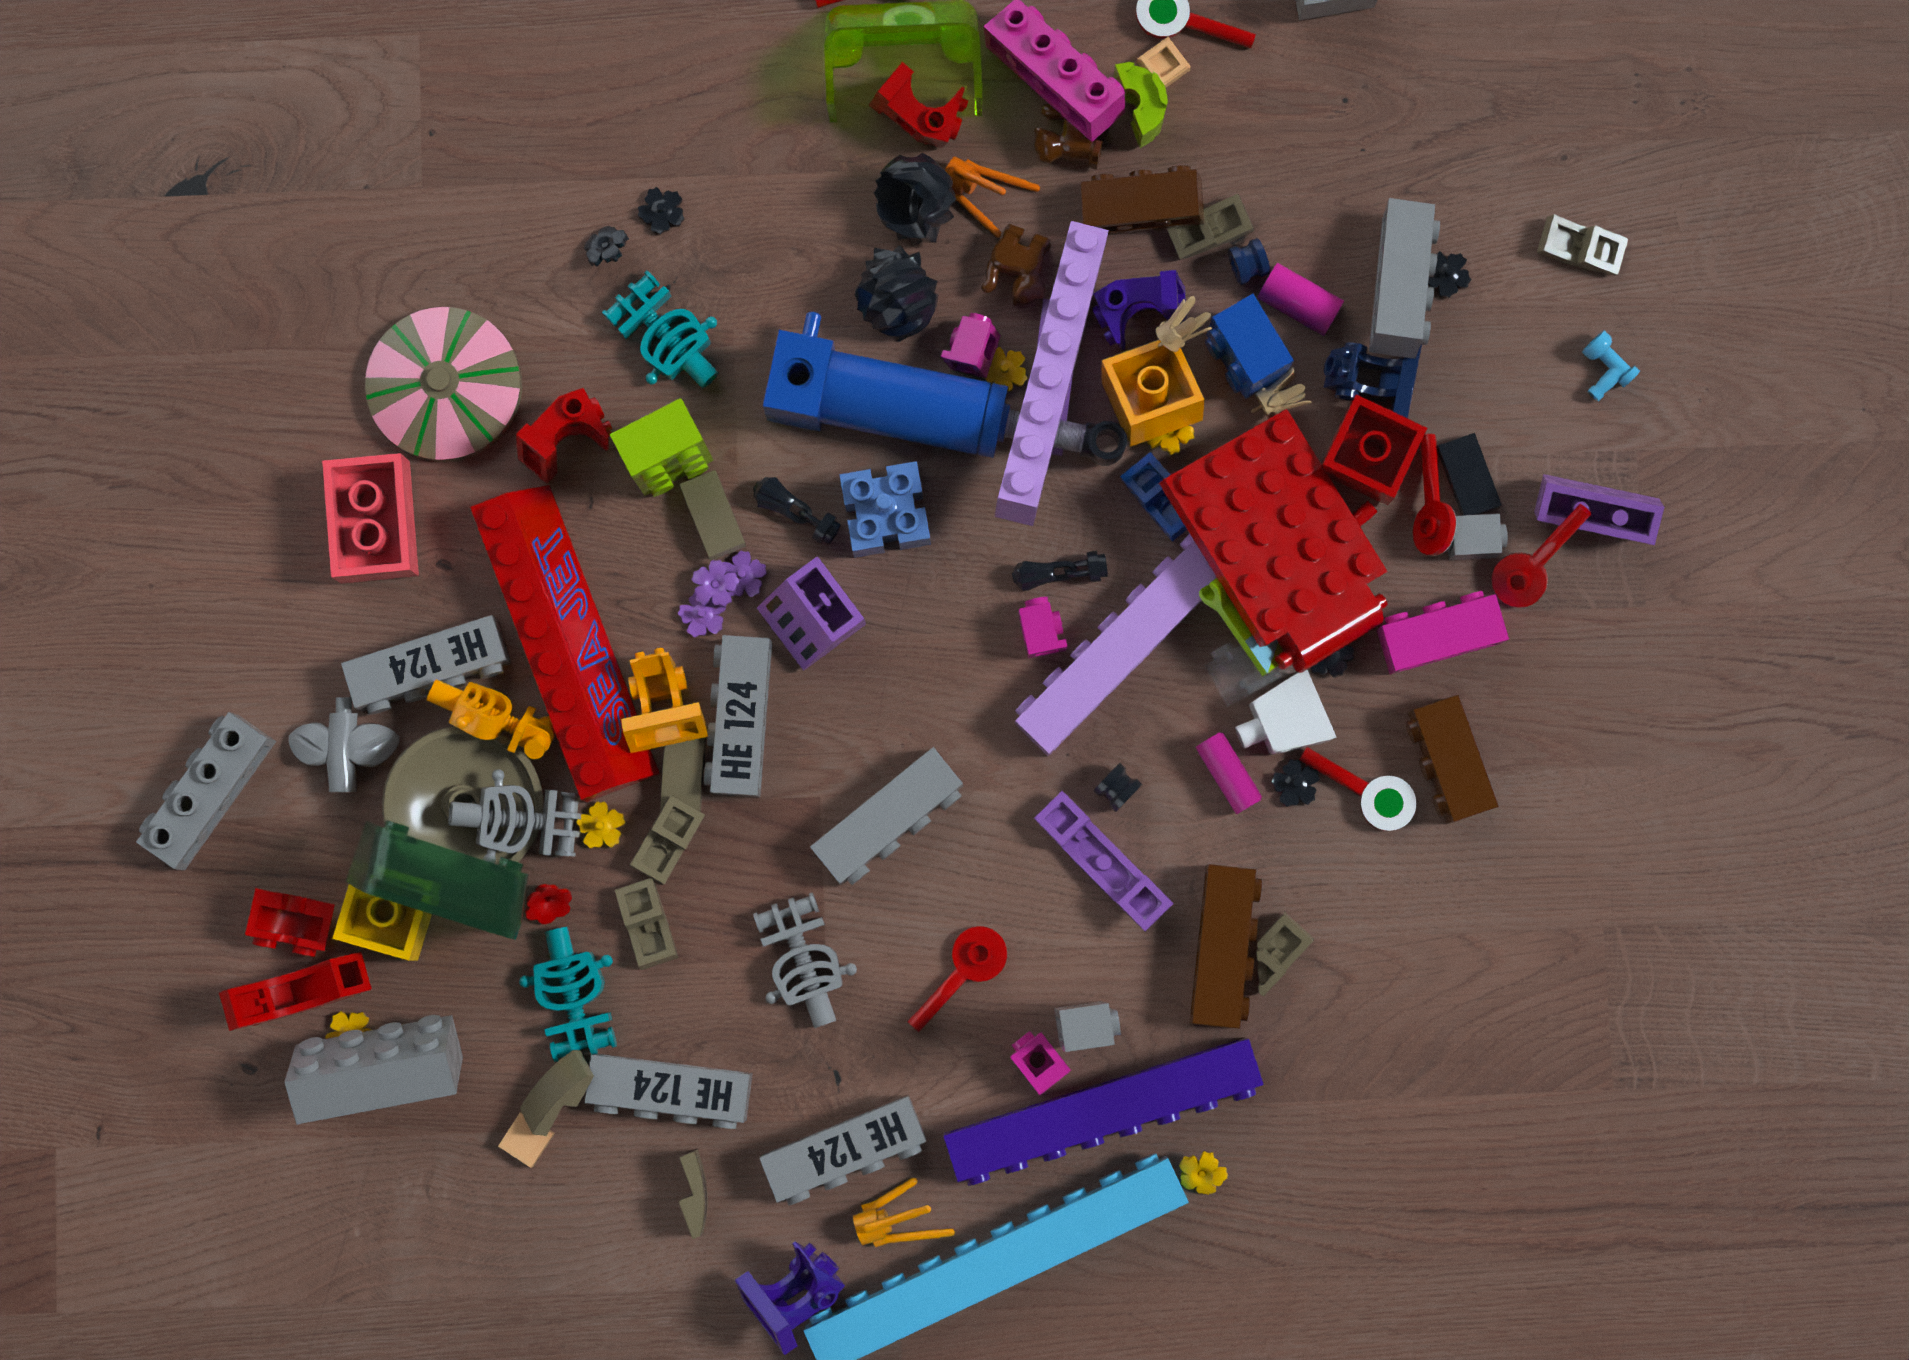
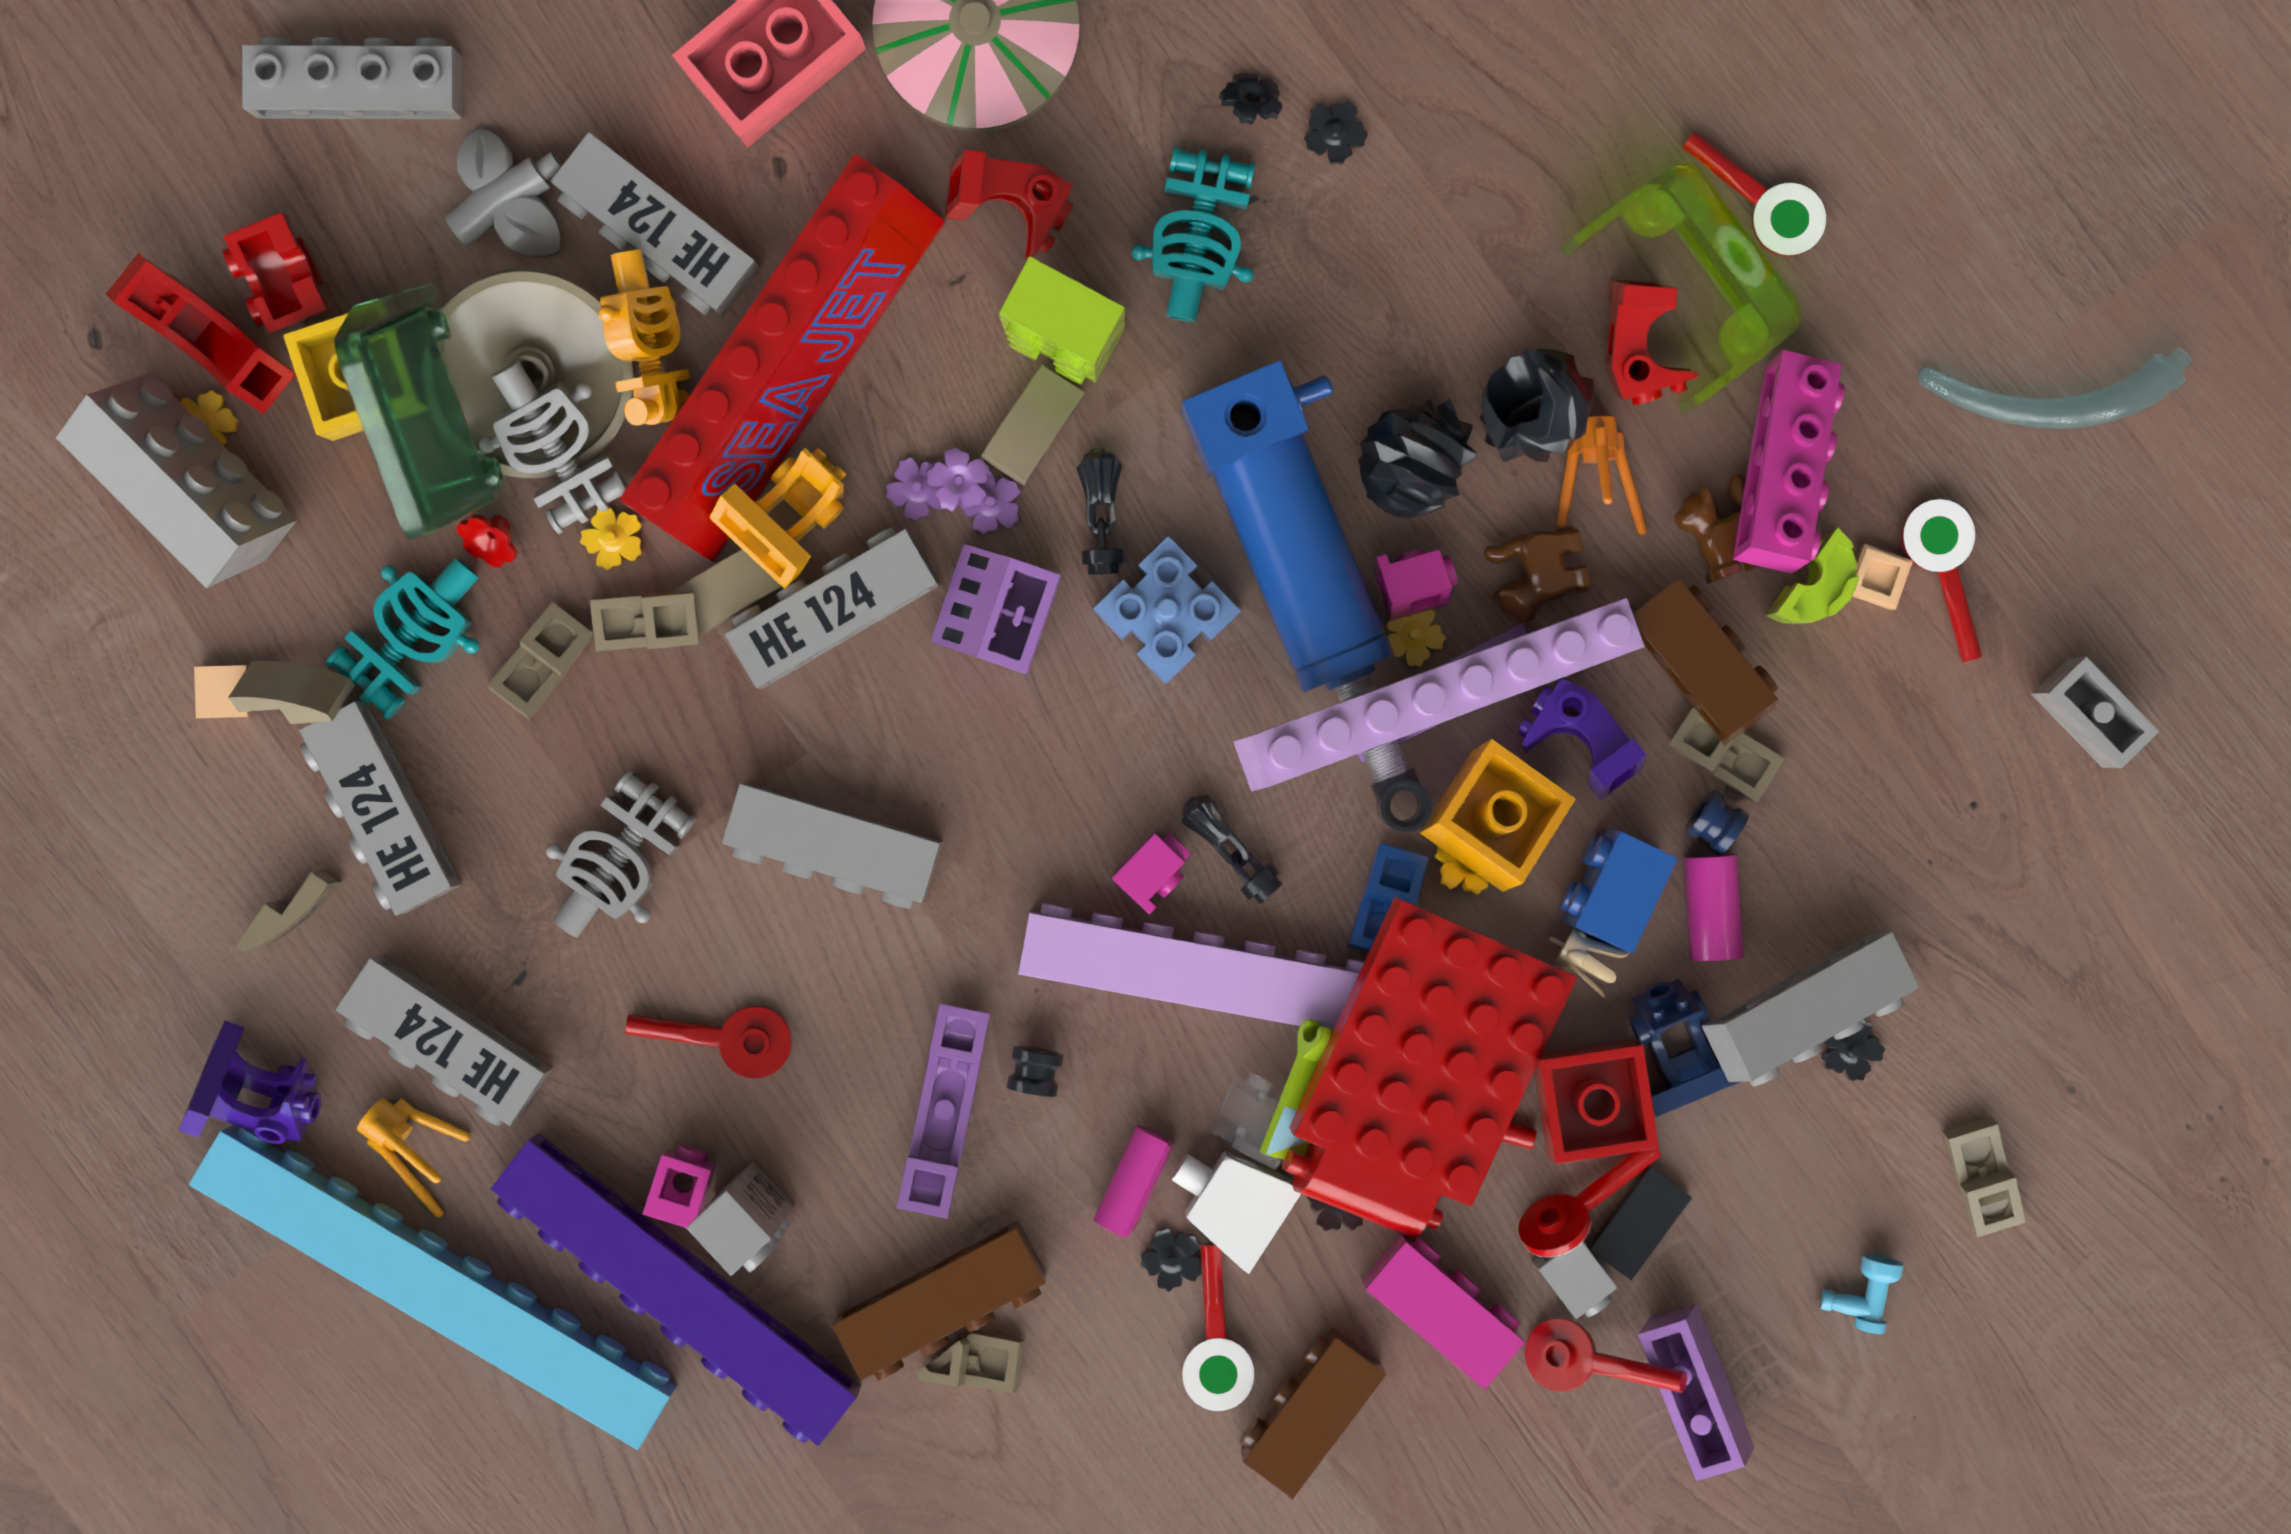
camera: 50 degrees right, 5 degrees up
tan piece [1156,296,1212,352] -> none
yellow plant [1179,1151,1228,1195] -> none

